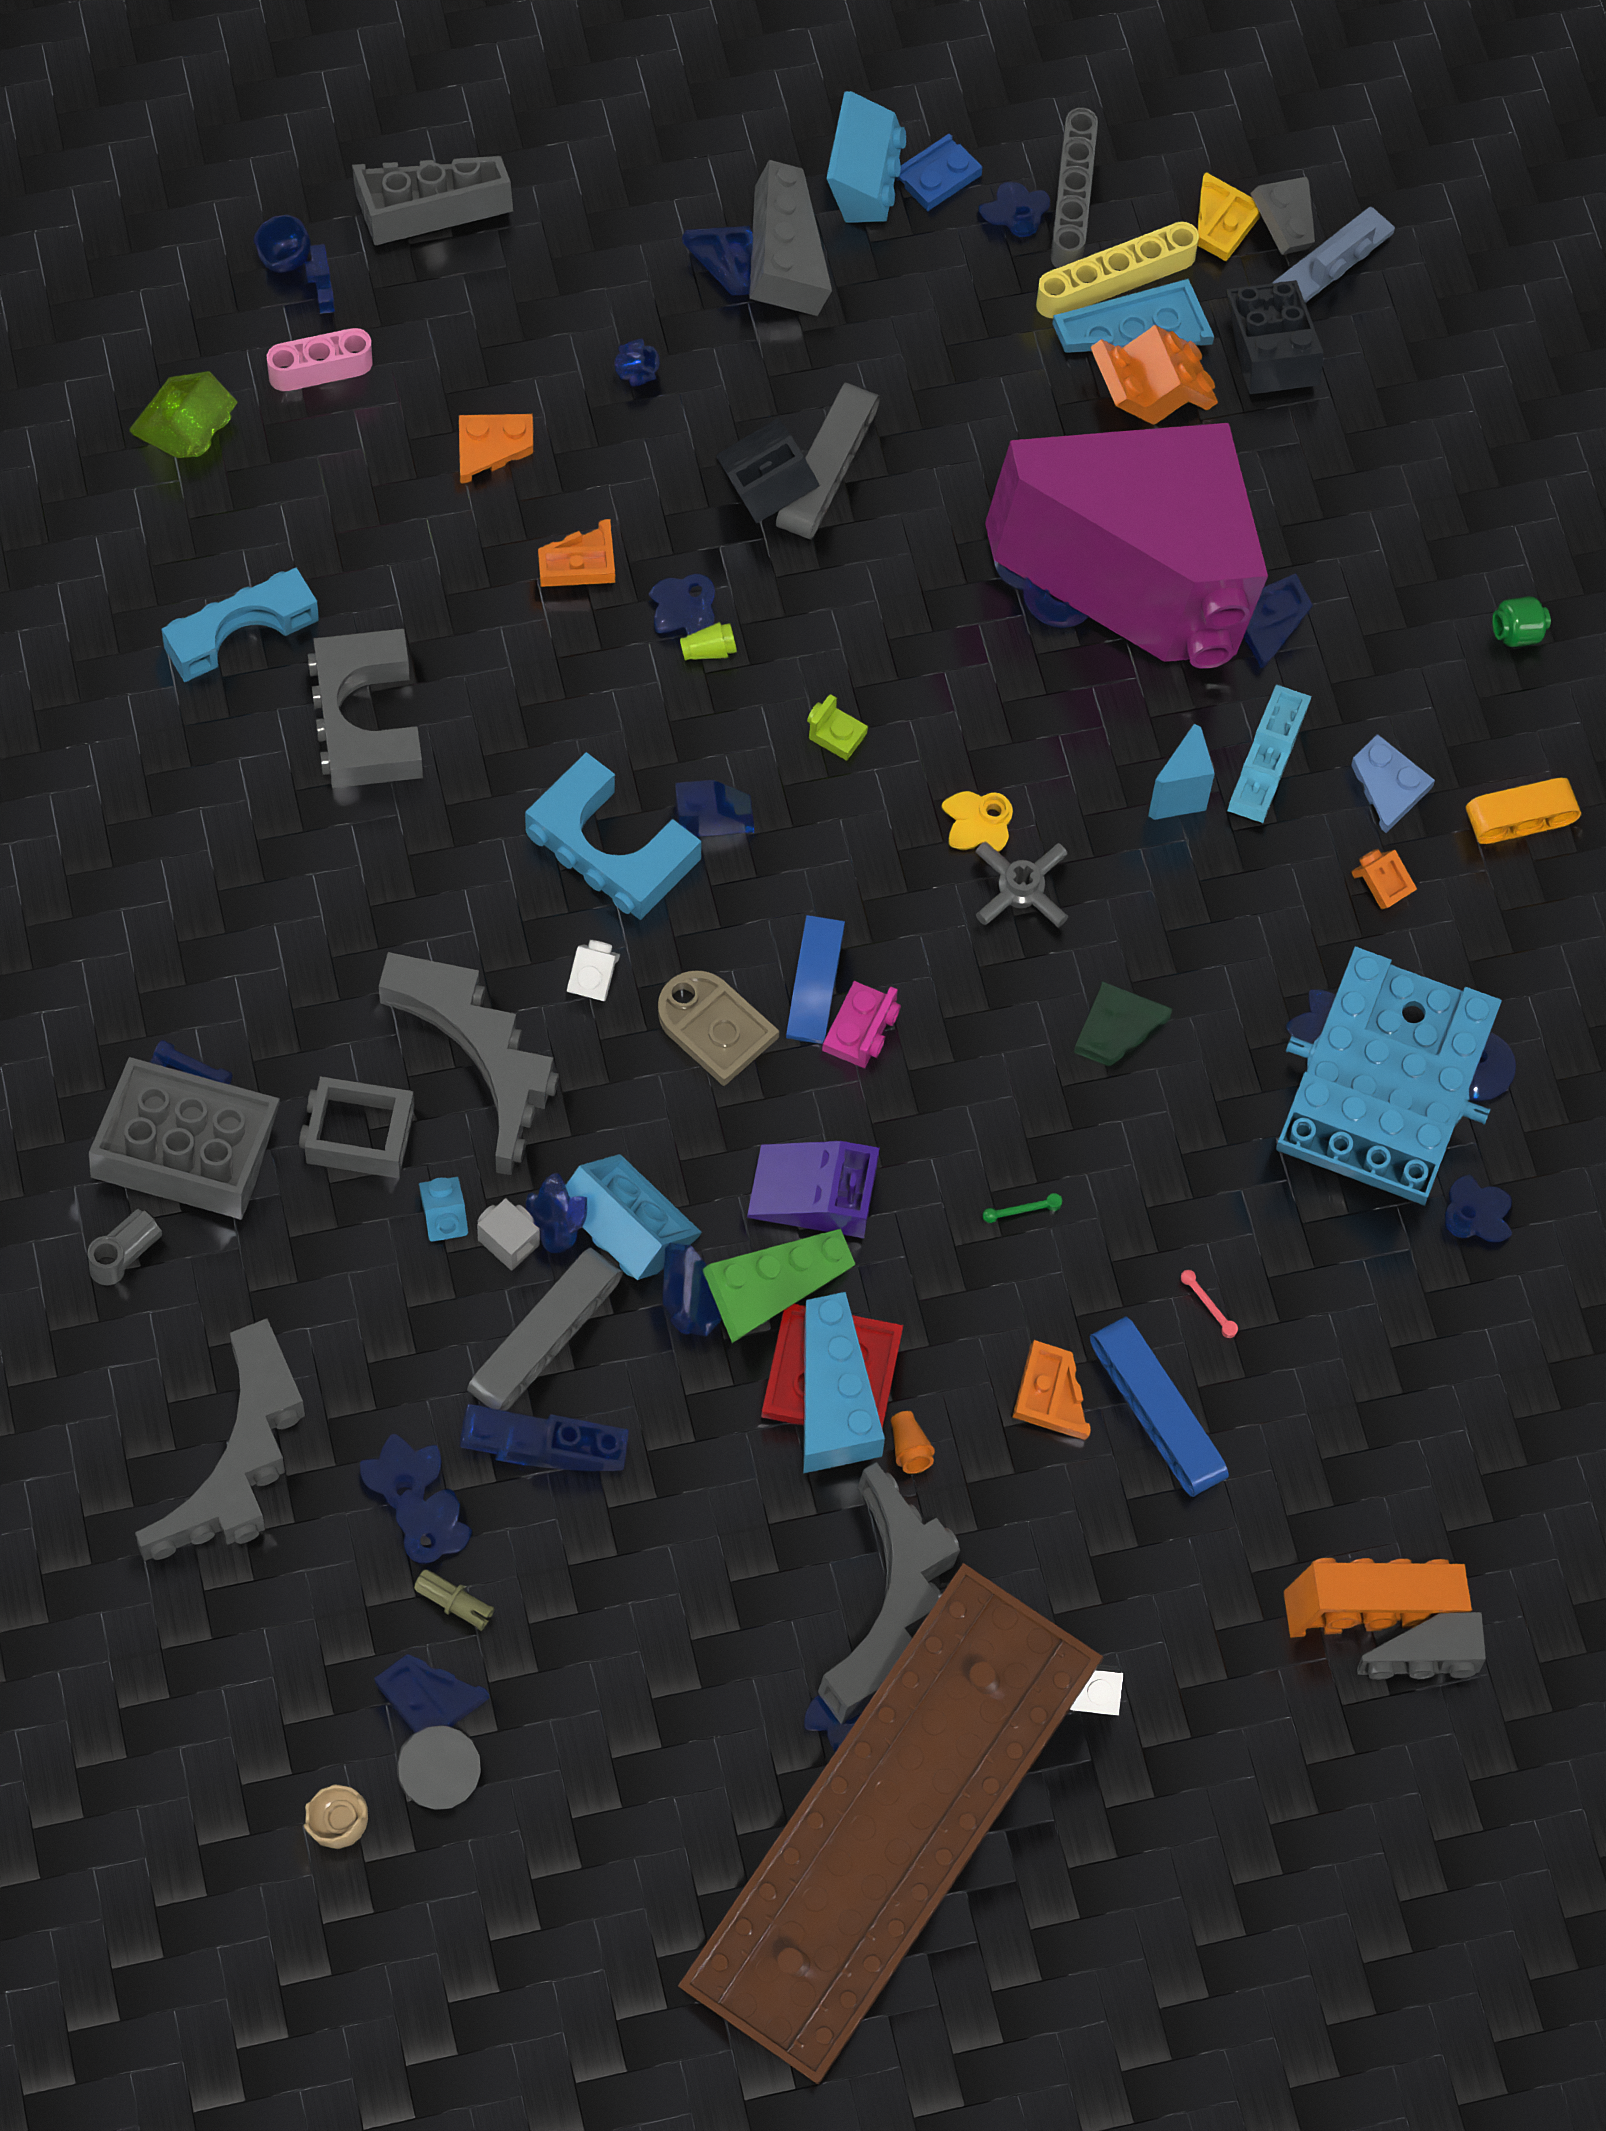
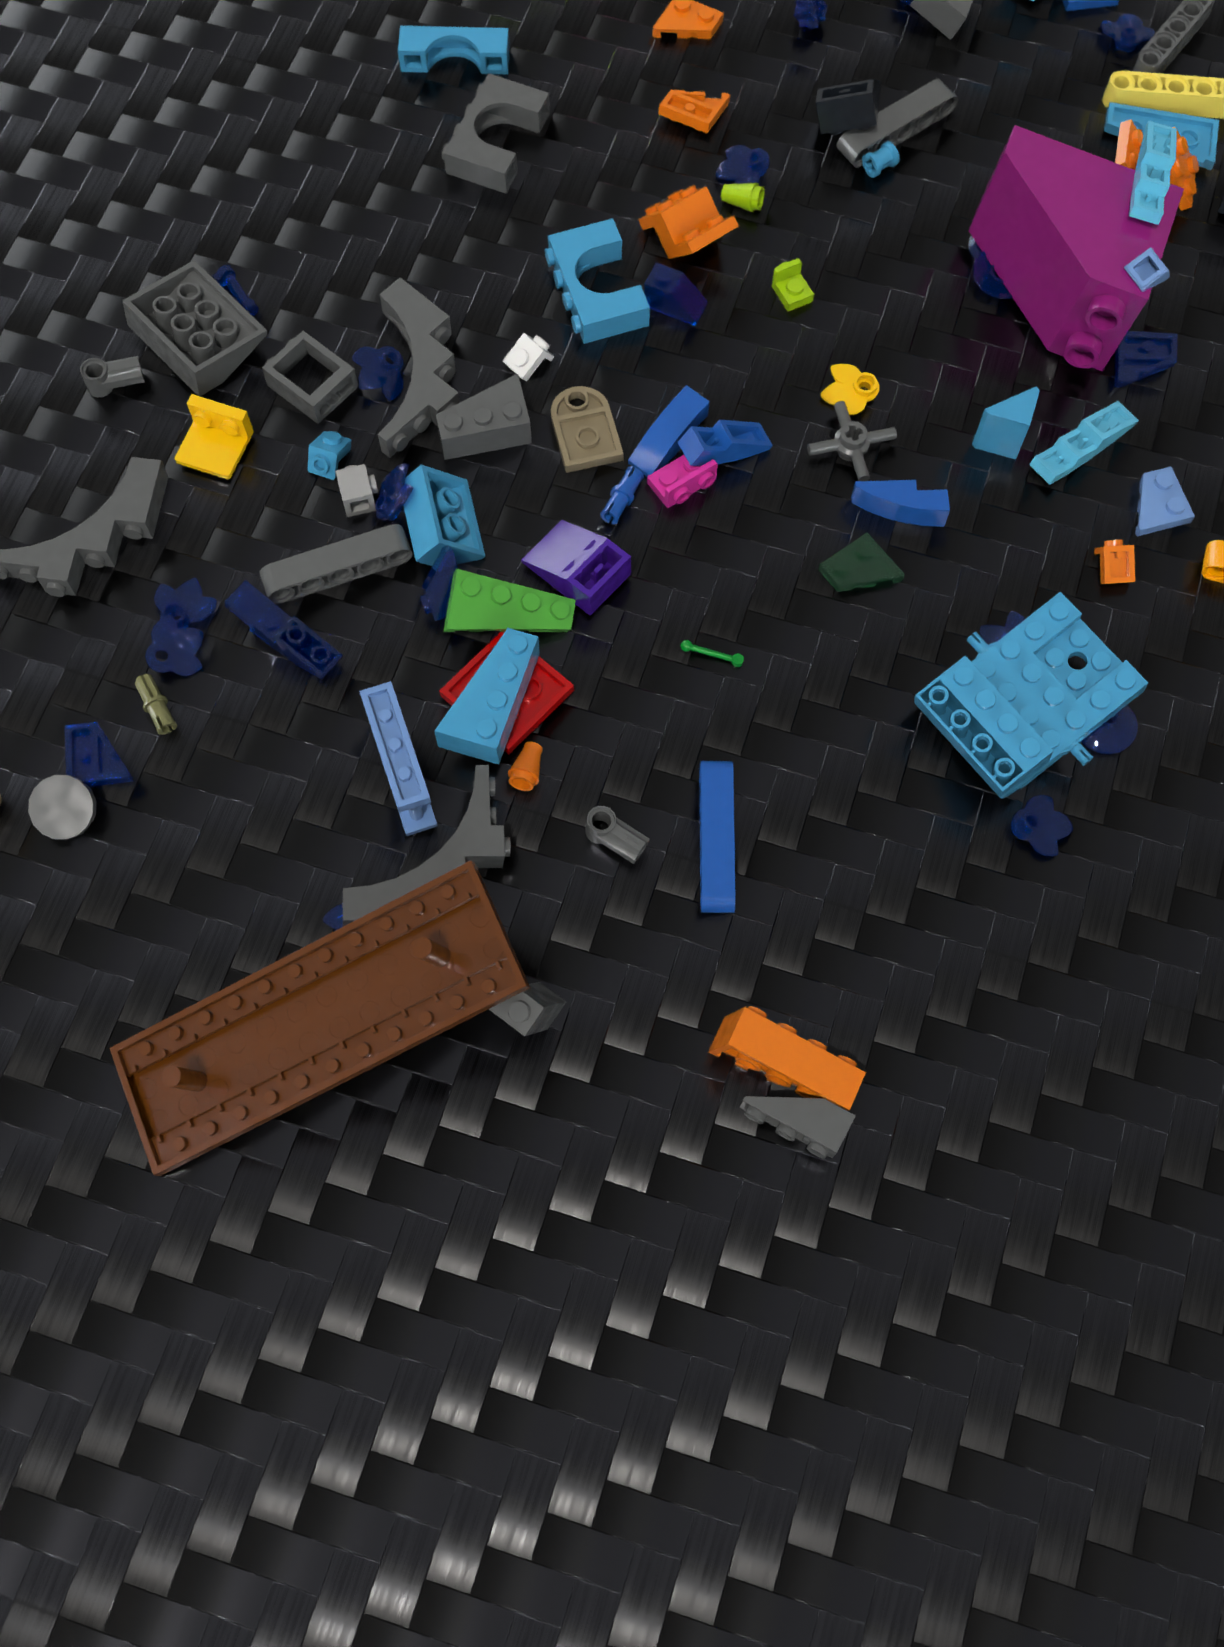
camera: 35 degrees right, 5 degrees up
orange wing [1012,1340,1091,1440] -> none
coral hinge [1181,1270,1238,1338] -> none
none -> yellow bracket [175,394,254,479]
none -> clear blue plate [351,346,403,401]
none -> medium blue fence [359,681,438,836]
none -> dark grey wedge [436,374,532,460]
none -> dark grey piece [585,806,650,864]
none -> blue pin [600,466,644,525]
none -> orange bracket [638,185,739,259]
none -> blue slope [677,420,773,466]
none -> blue slope [851,480,950,527]
none -> dark azure bush [862,141,900,178]
none -> medium blue slope [1124,247,1170,292]
none -> medium azure slope [1129,121,1177,225]

